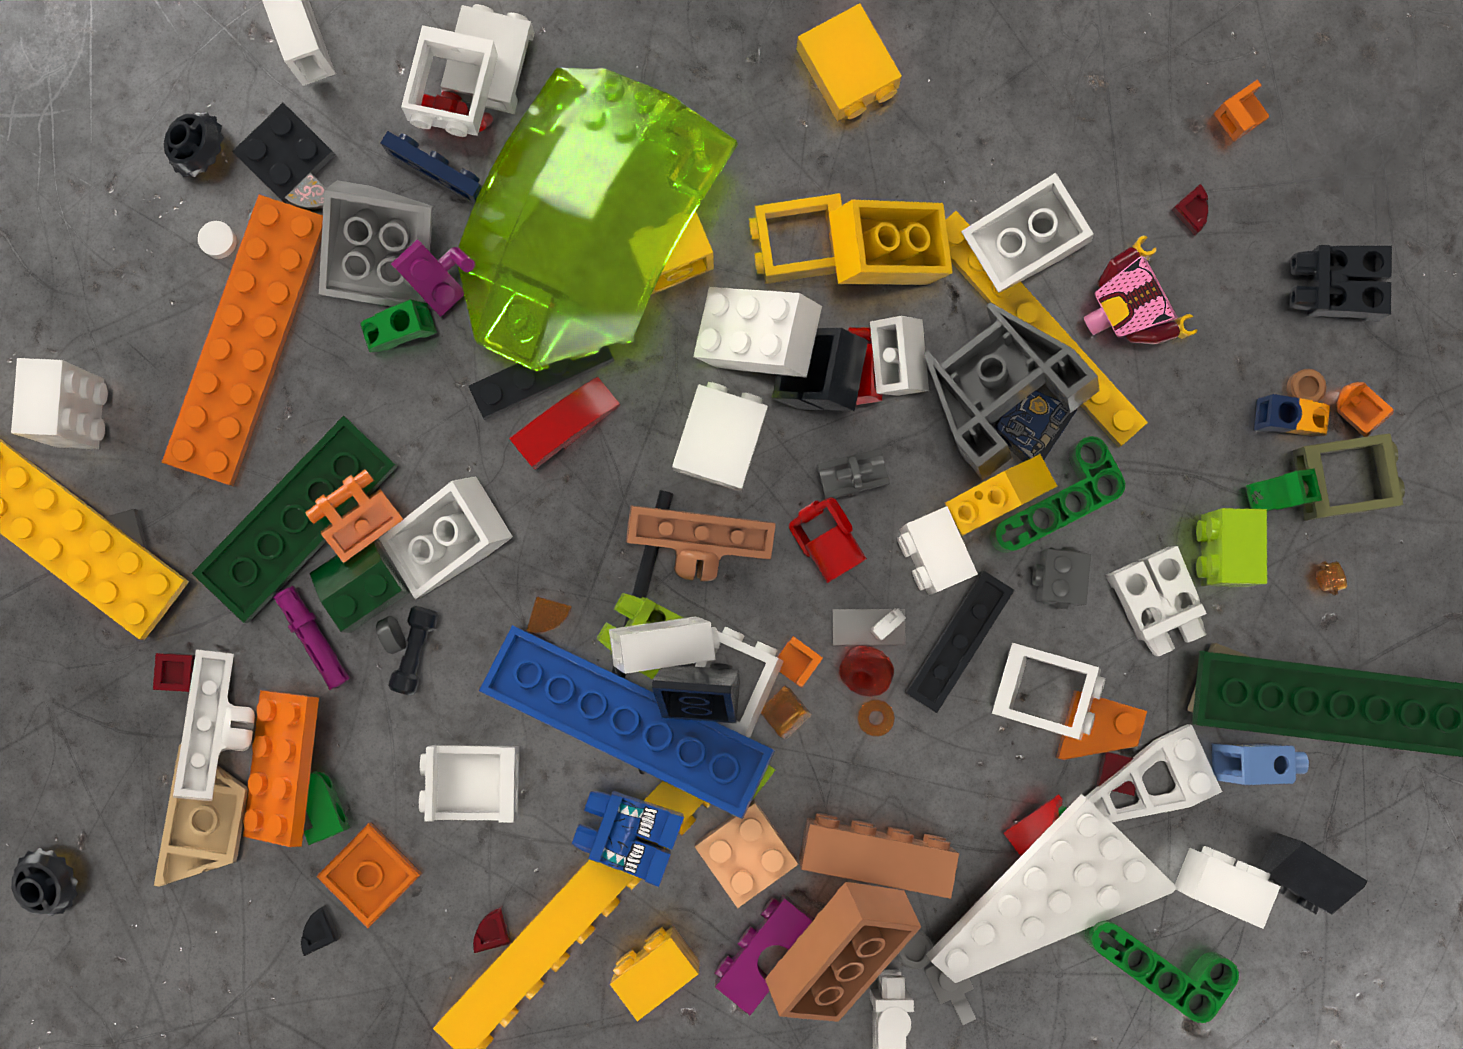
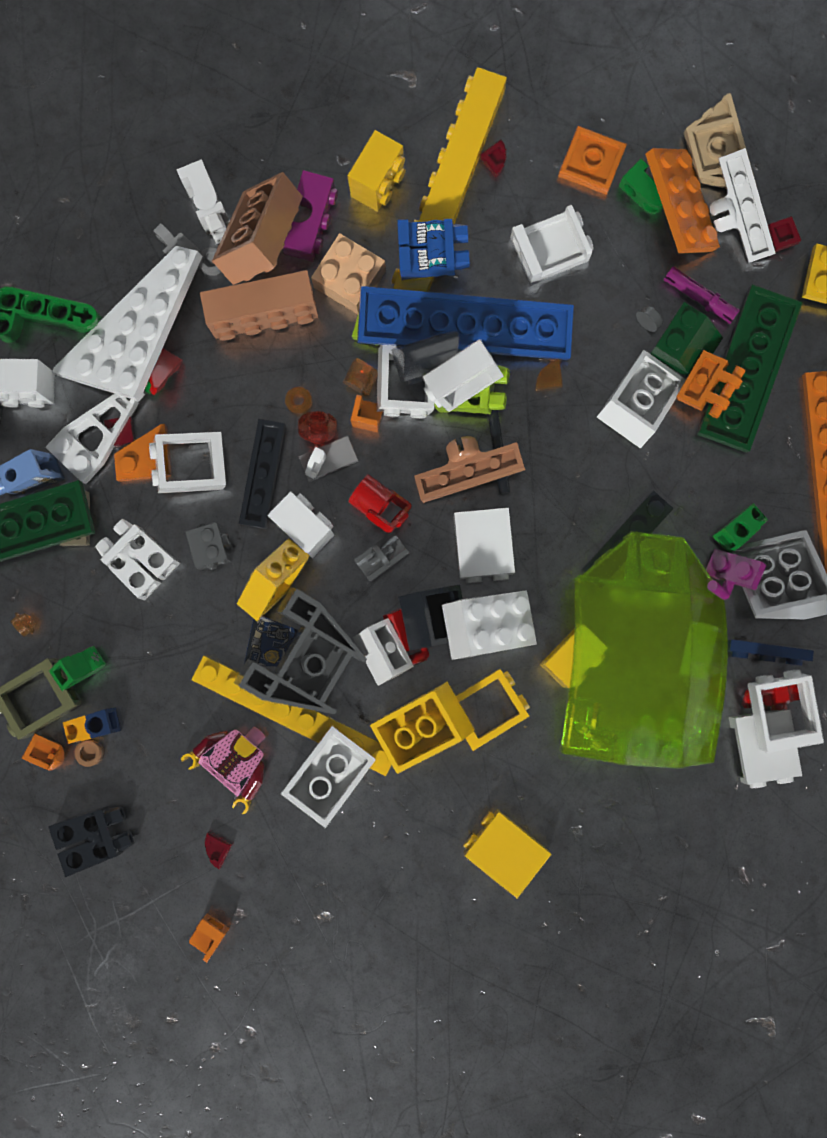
camera: 165 degrees right, 0 degrees up
black piece [12,848,78,916] -> none
black tile [301,905,340,956] -> none
black piece [388,606,439,696] -> none
red slope [509,376,620,470] -> none
green beam [990,436,1126,553] -> none
lime brick [1196,508,1267,587] -> none

